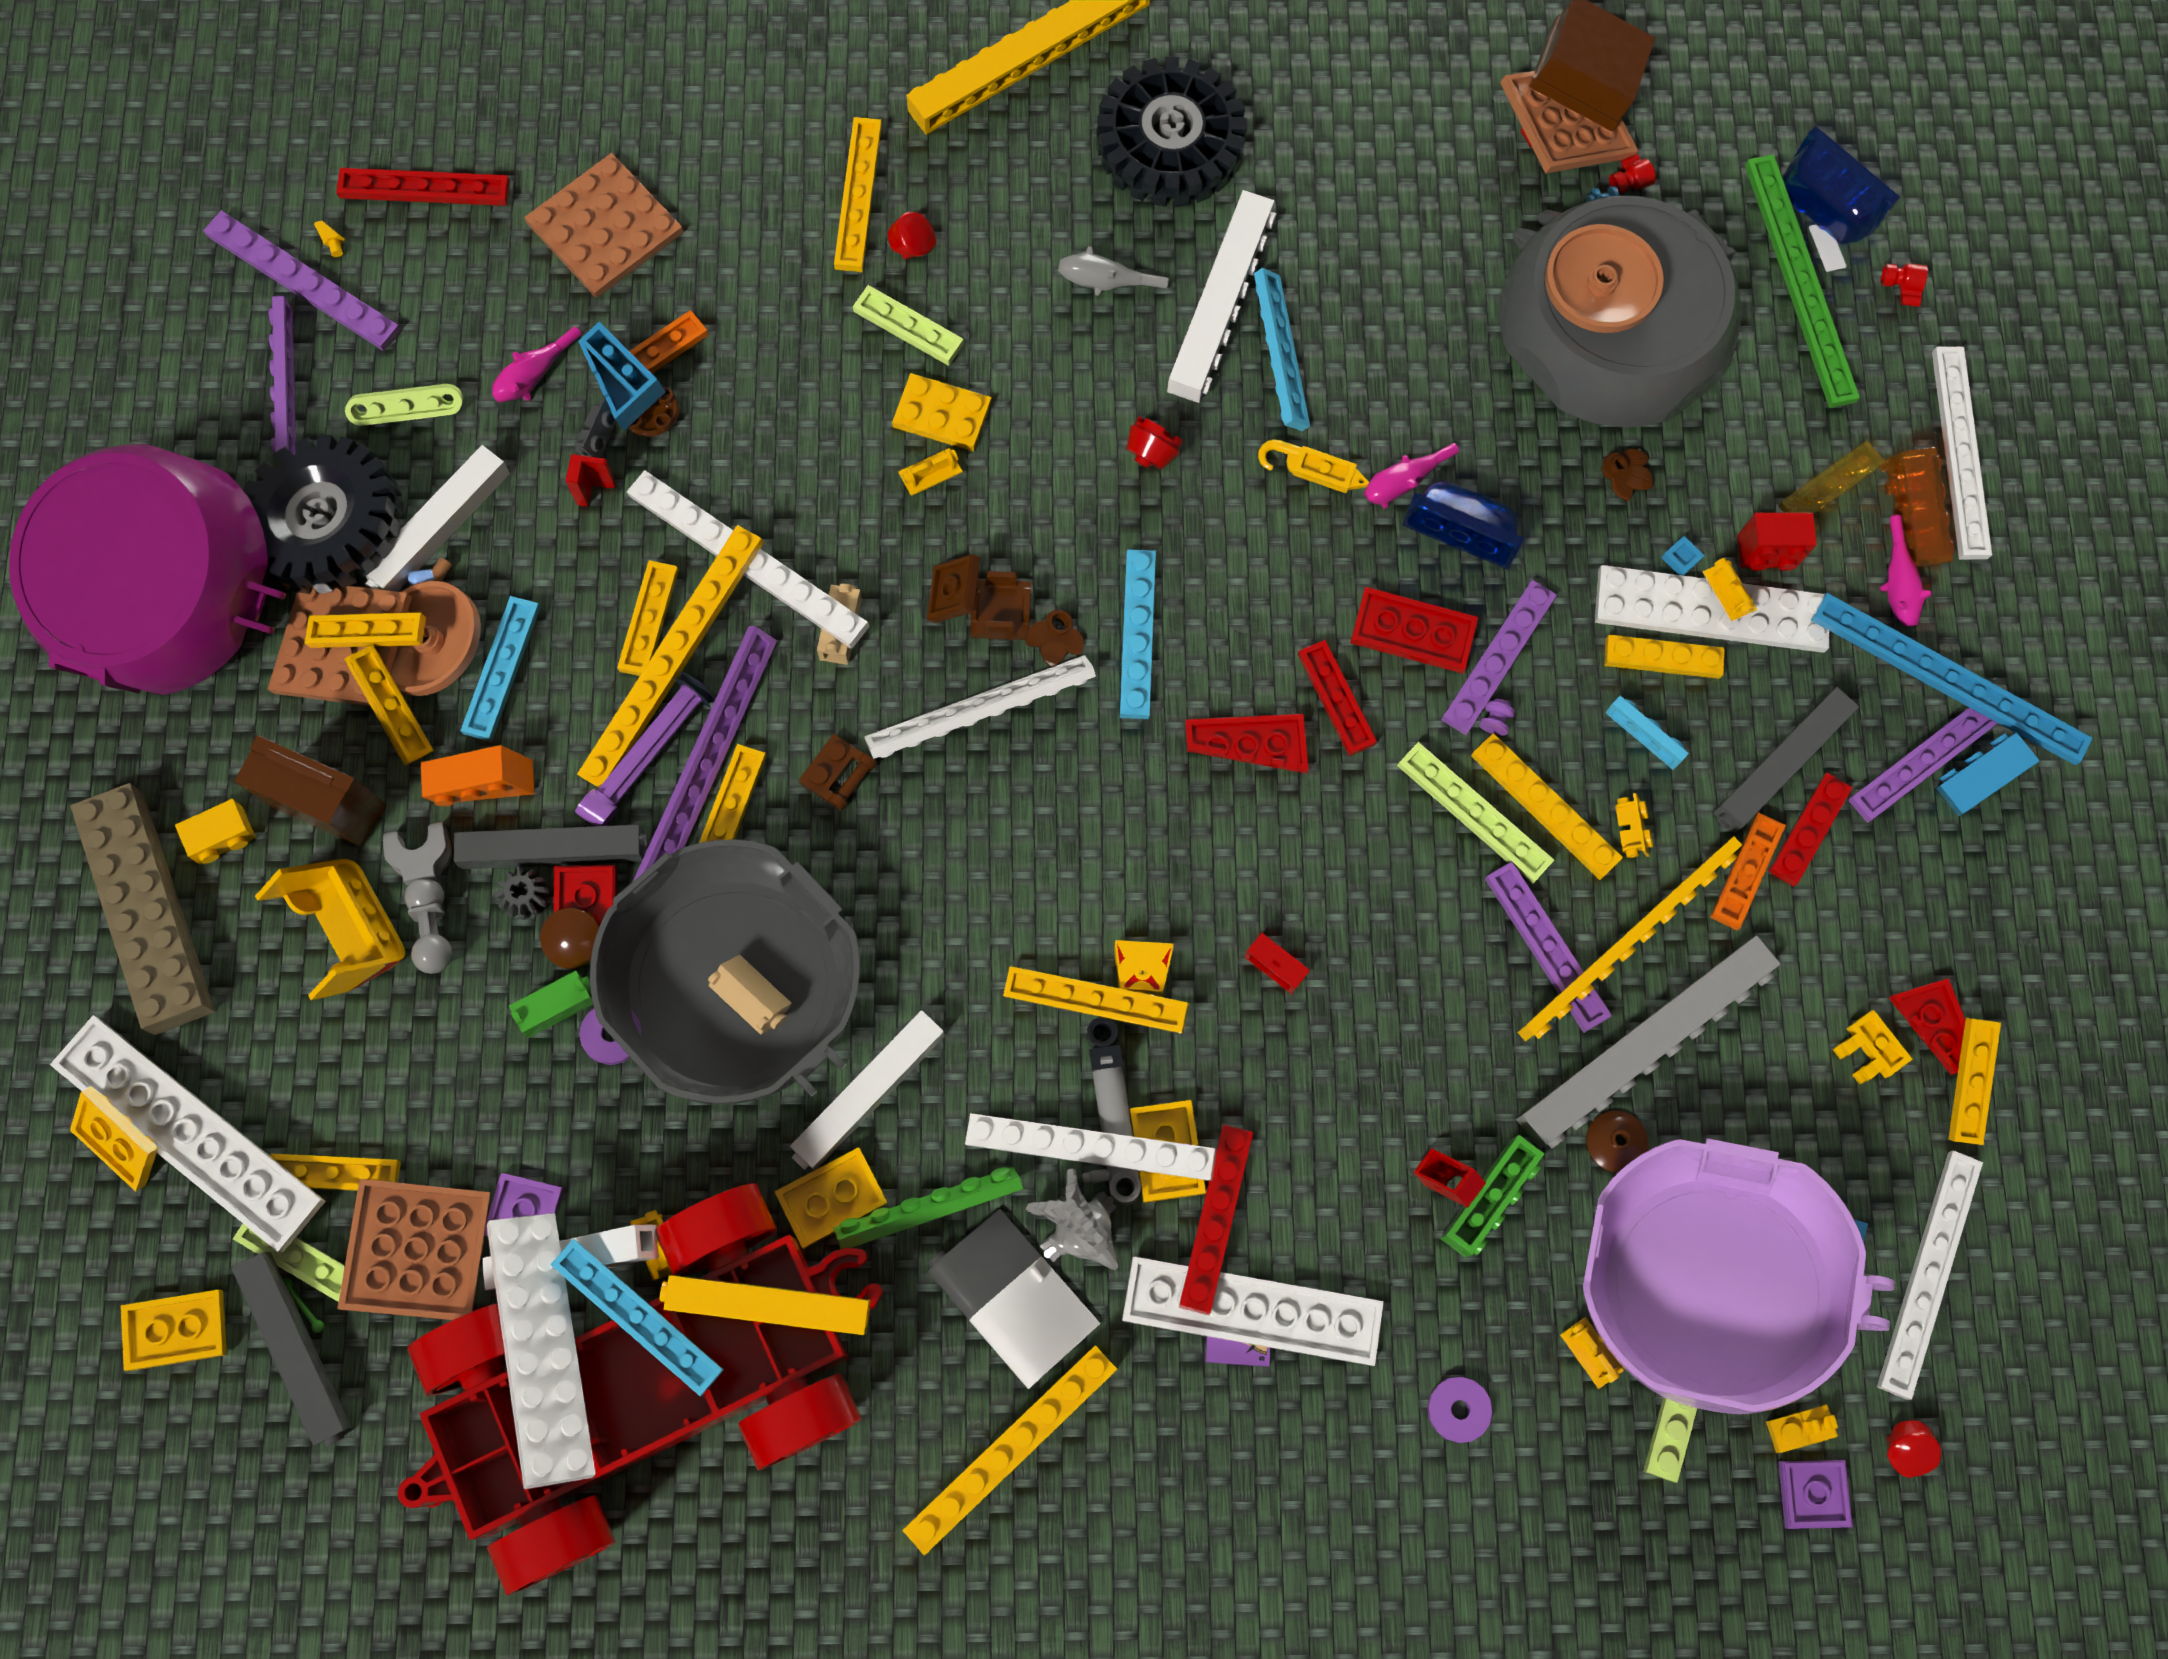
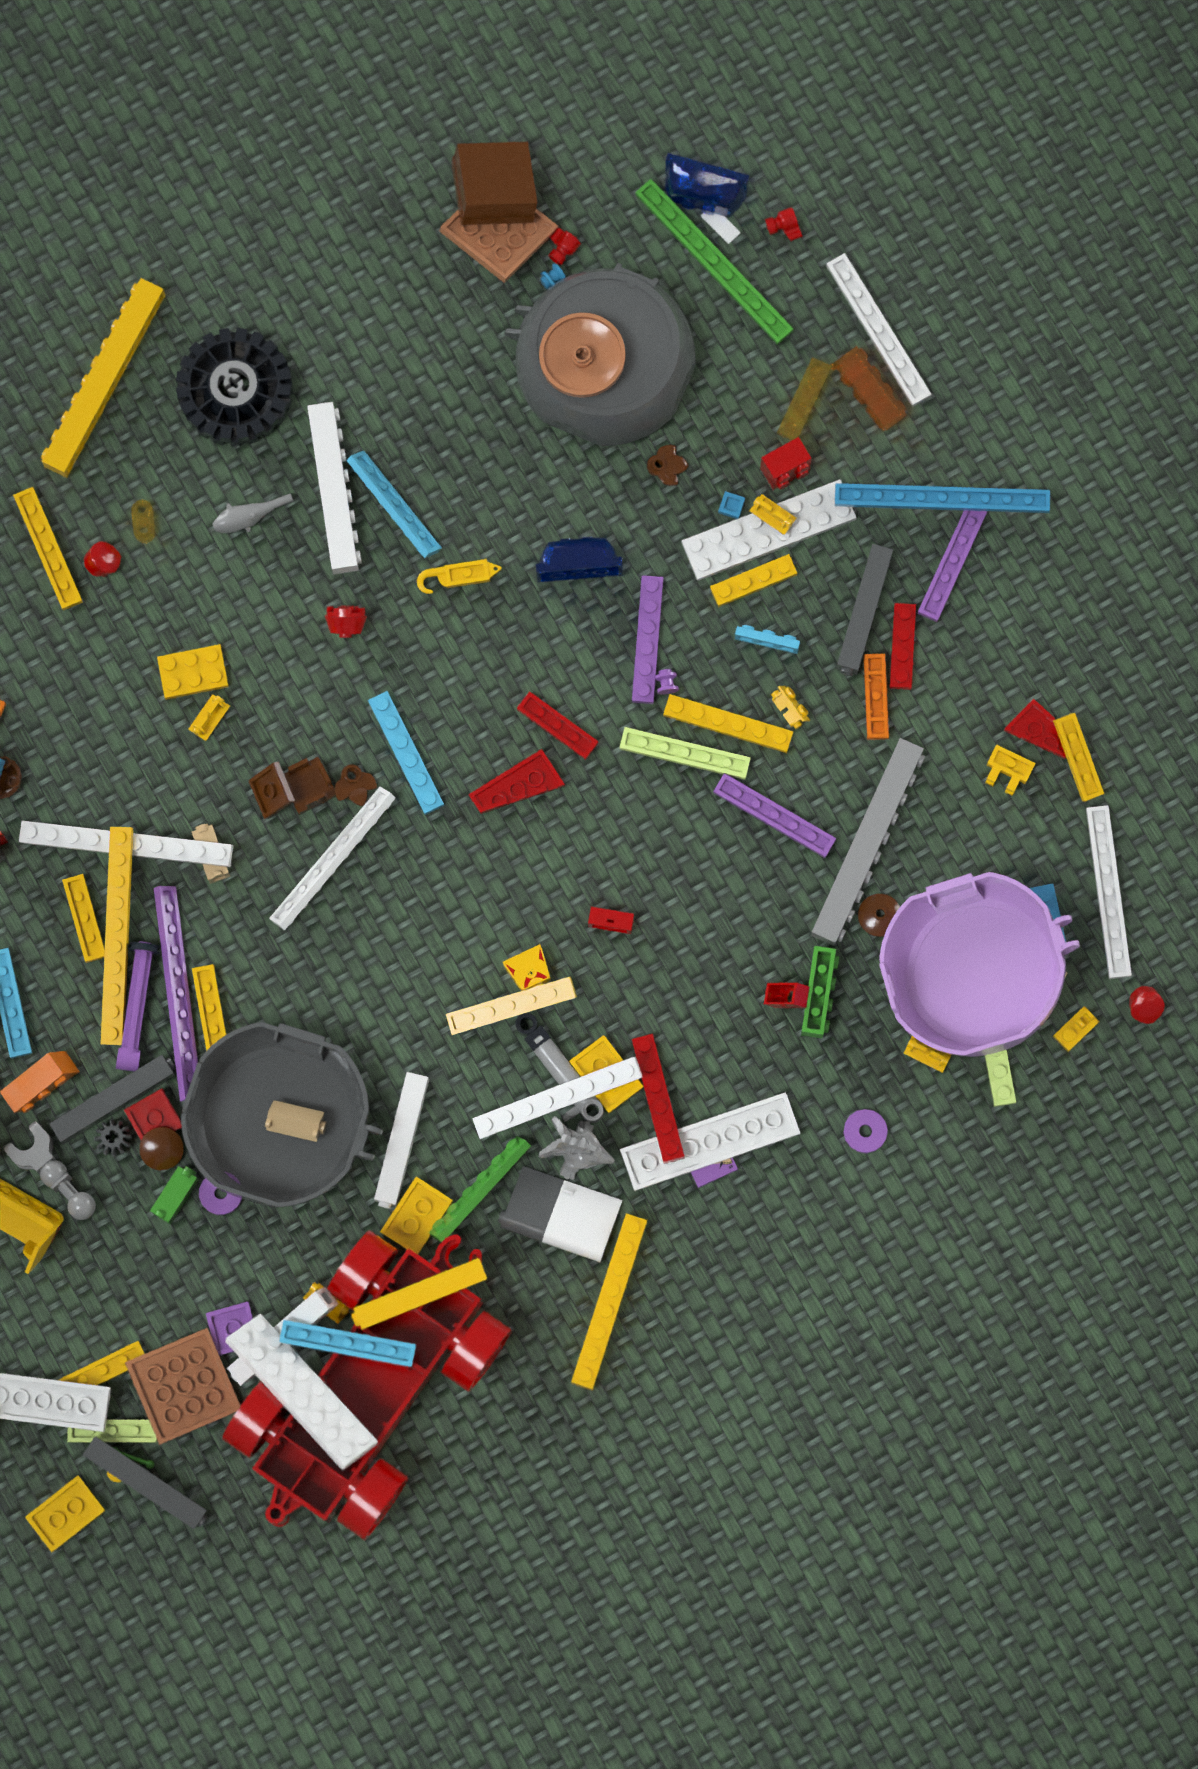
camera: 20 degrees left, 5 degrees up
reddish brown plate [798,734,877,811] -> none
yellowish green plate [853,285,964,366] -> none
red plate [1350,587,1478,674] -> none
dark pink piece [1363,443,1459,509] -> none
yellow plate [1517,837,1742,1041] -> none
medium lavender tile [1778,1460,1853,1529] -> none
dark pink piece [1880,515,1932,627] -> none
dark azure wedge [1936,732,2039,817] -> none
none -> clear yellow plate [131,500,156,543]

